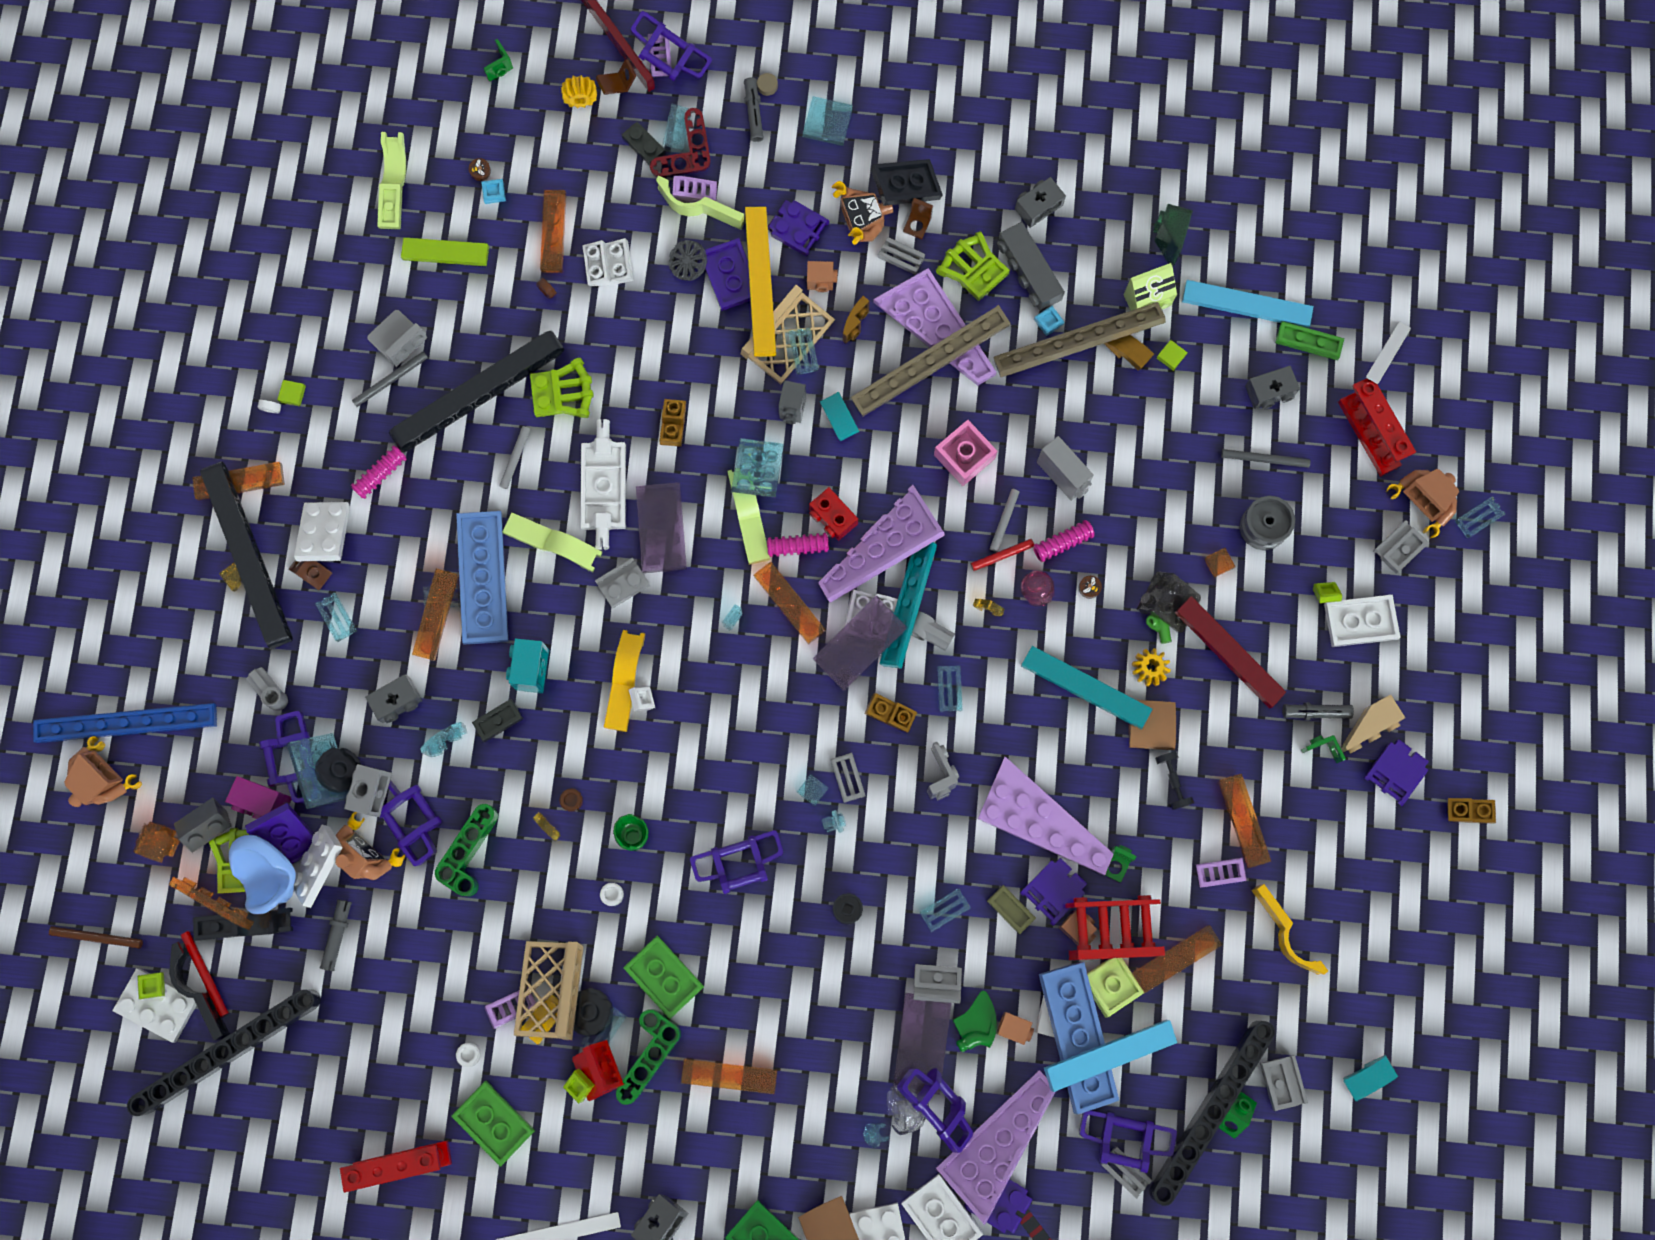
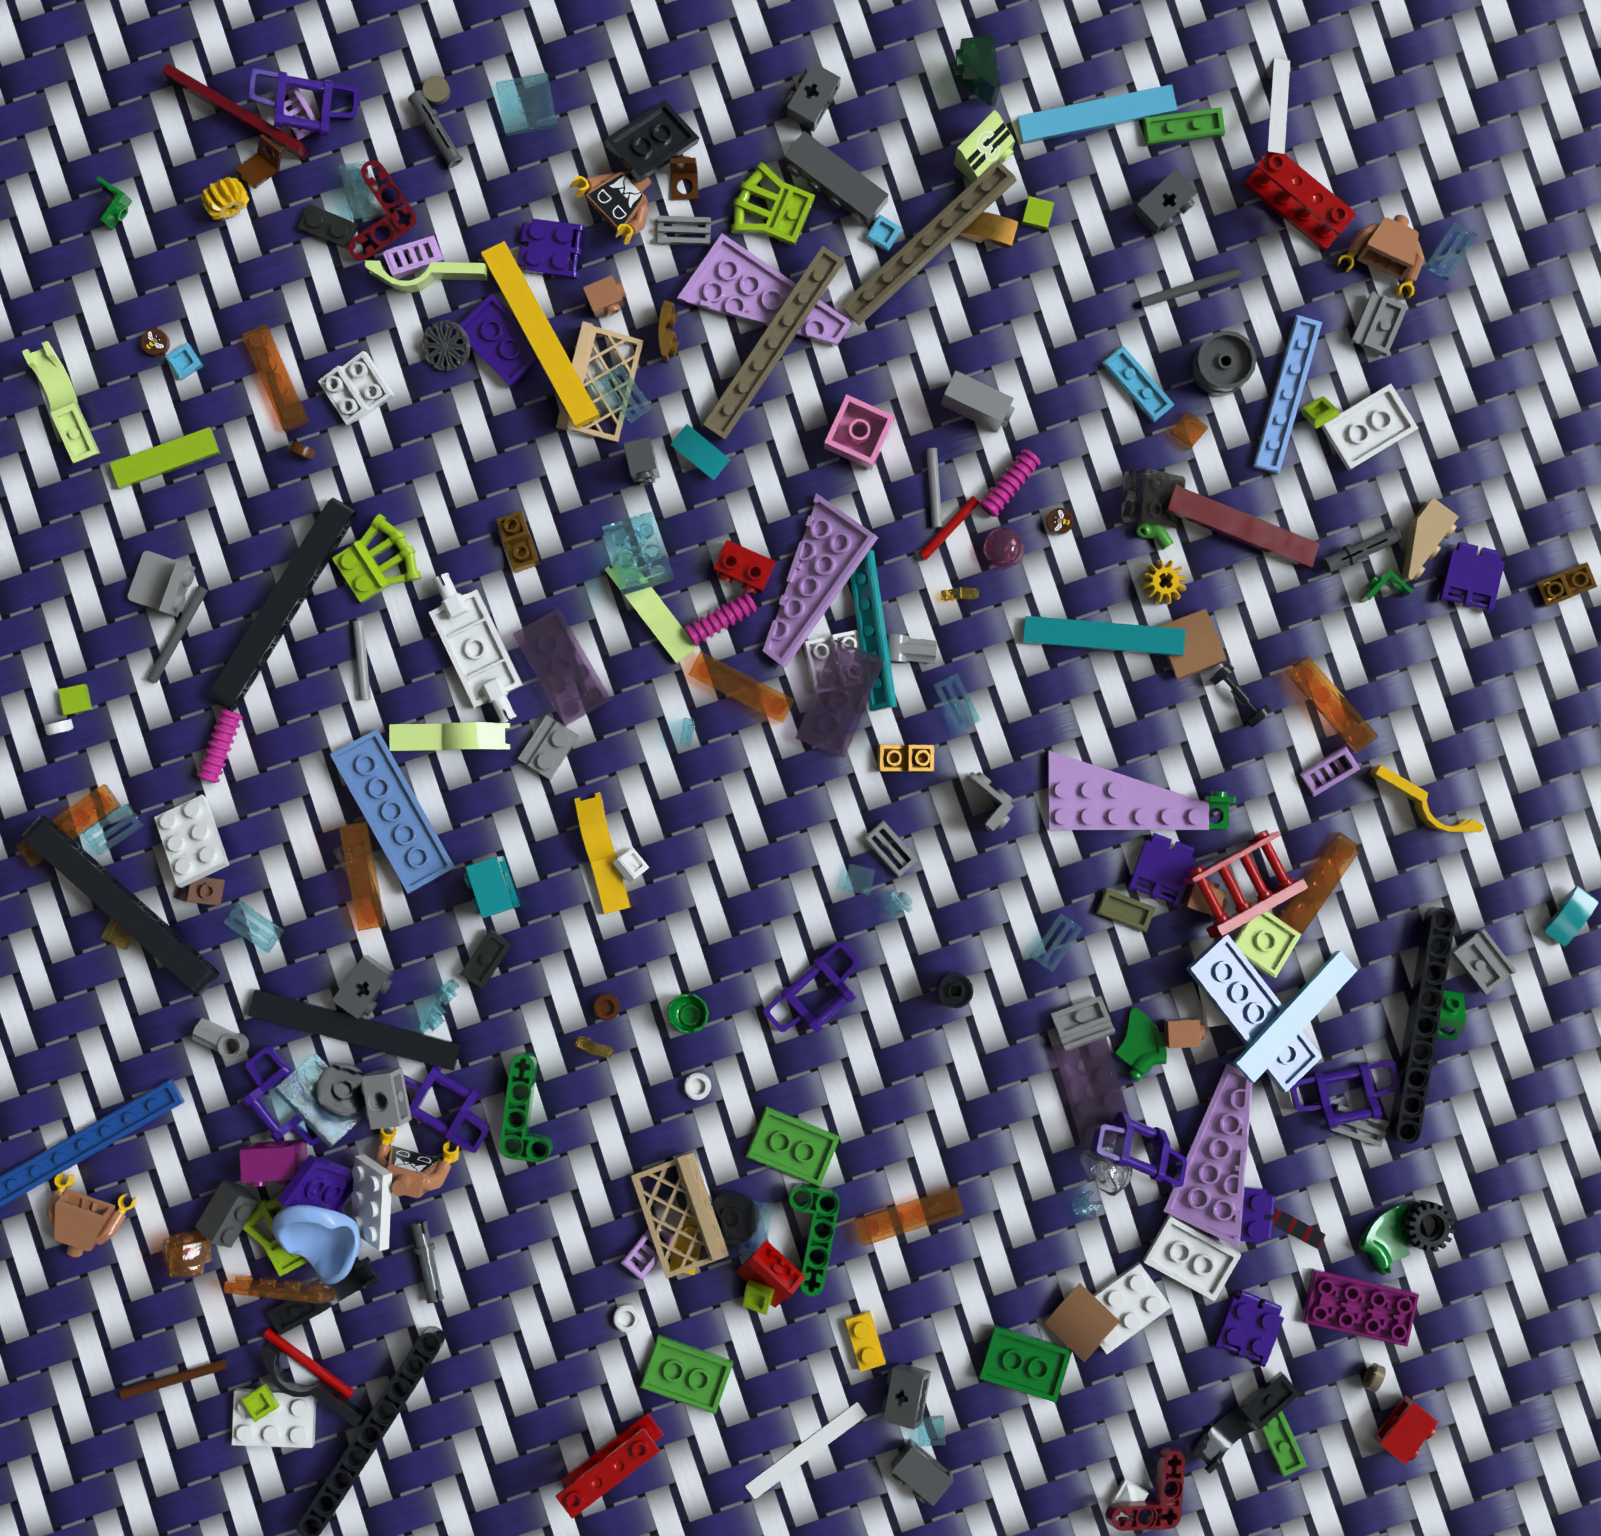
camera: 25 degrees left, 10 degrees up
none -> clear light blue tile [82,804,144,855]
none -> black tile [248,989,462,1071]
none -> yellow plate [845,1310,886,1372]
none -> medium azure tile [1102,345,1175,423]
none -> light blue tile [1252,315,1322,475]

